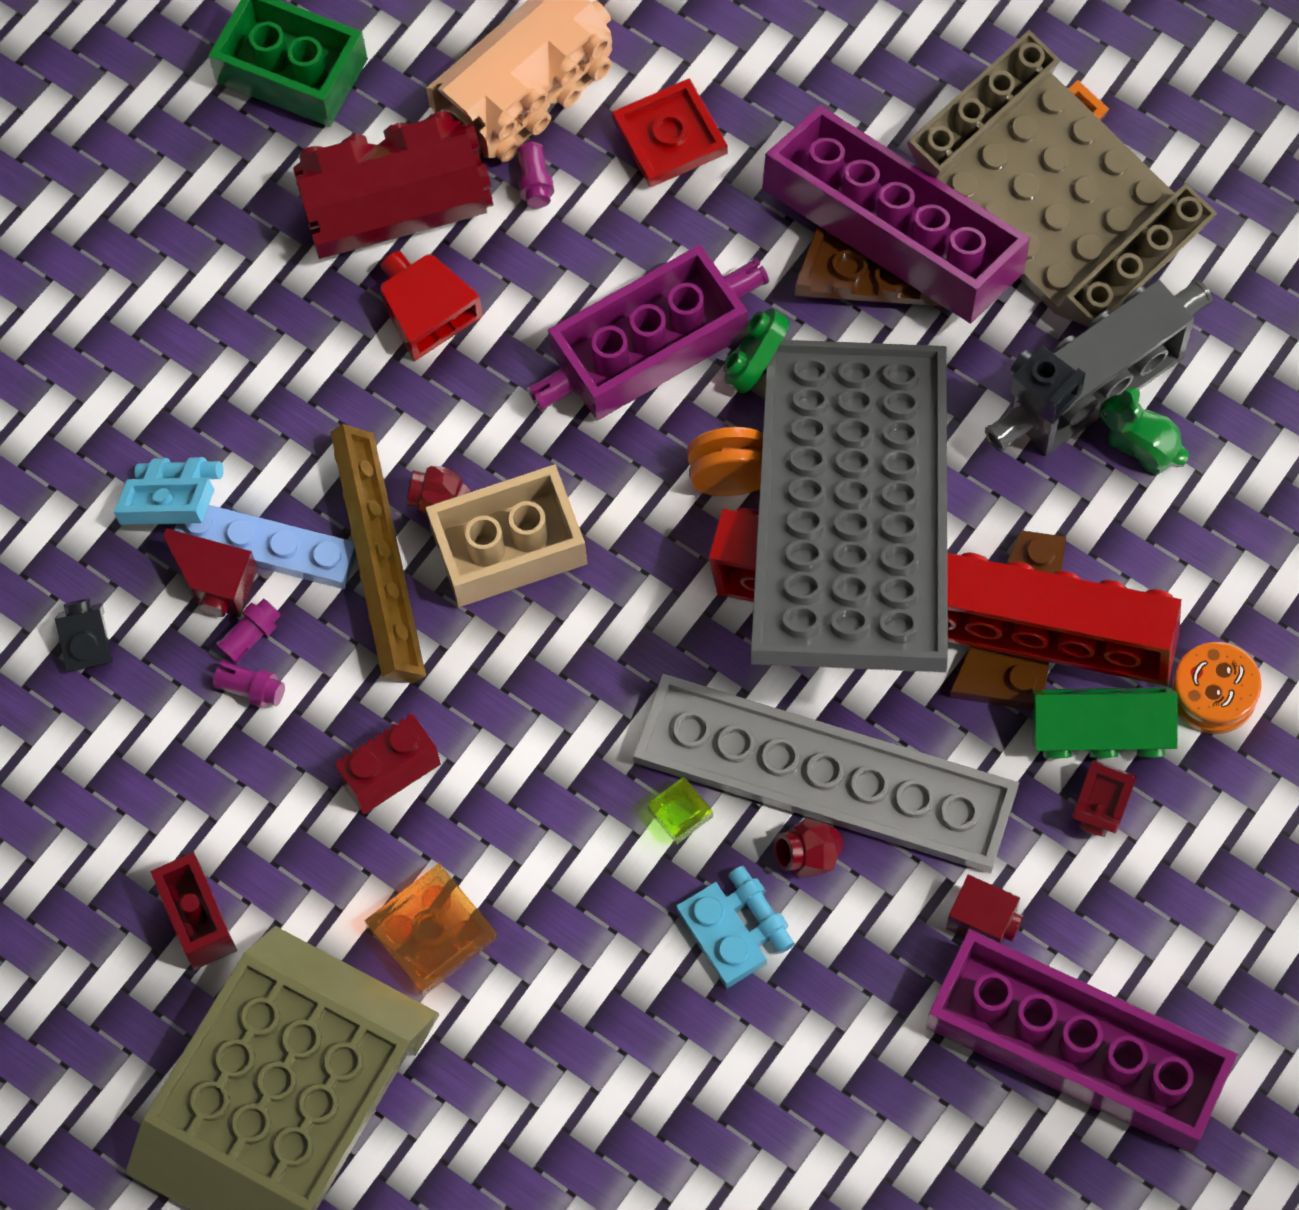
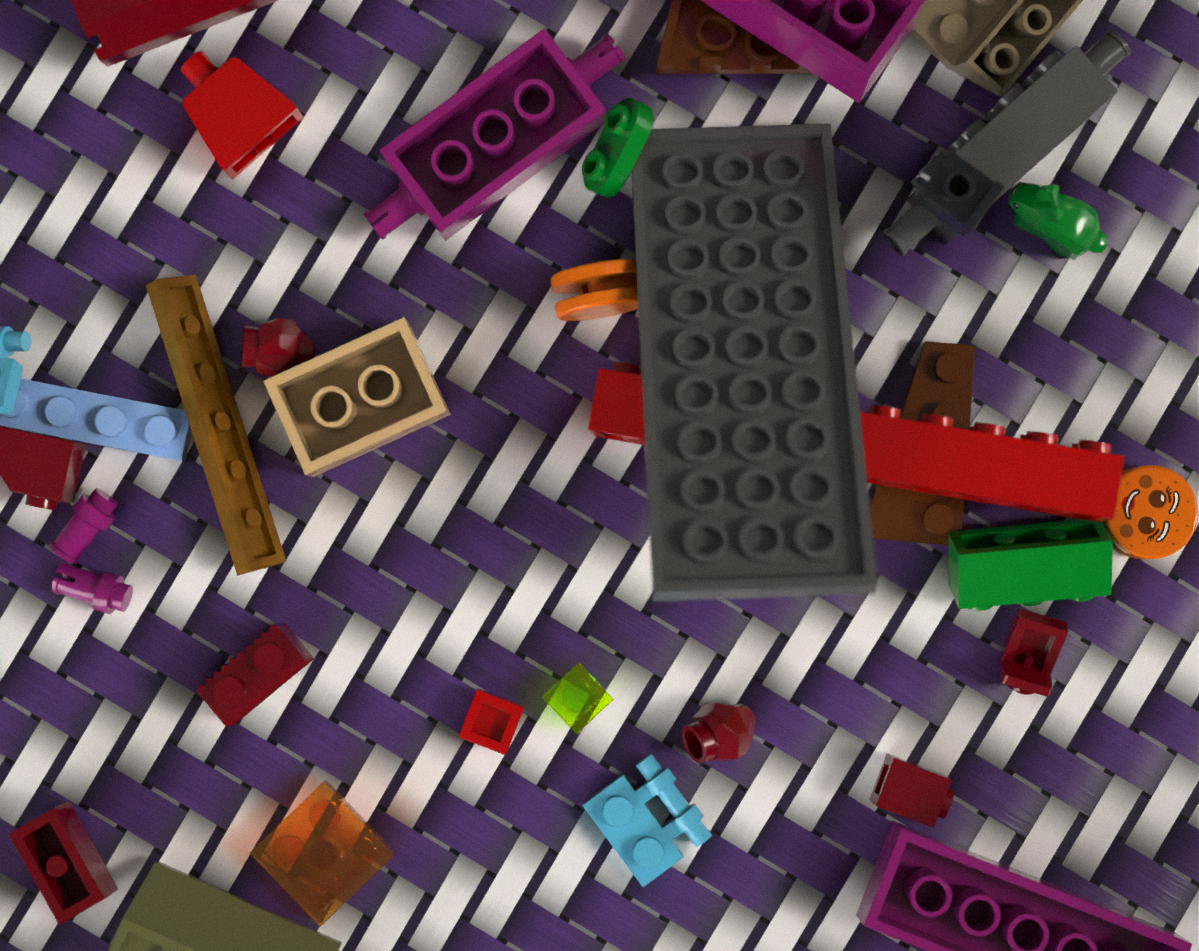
camera: 15 degrees left, 20 degrees up
light grey plate [633,674,1019,873] -> none
none -> red plate [459,688,525,755]

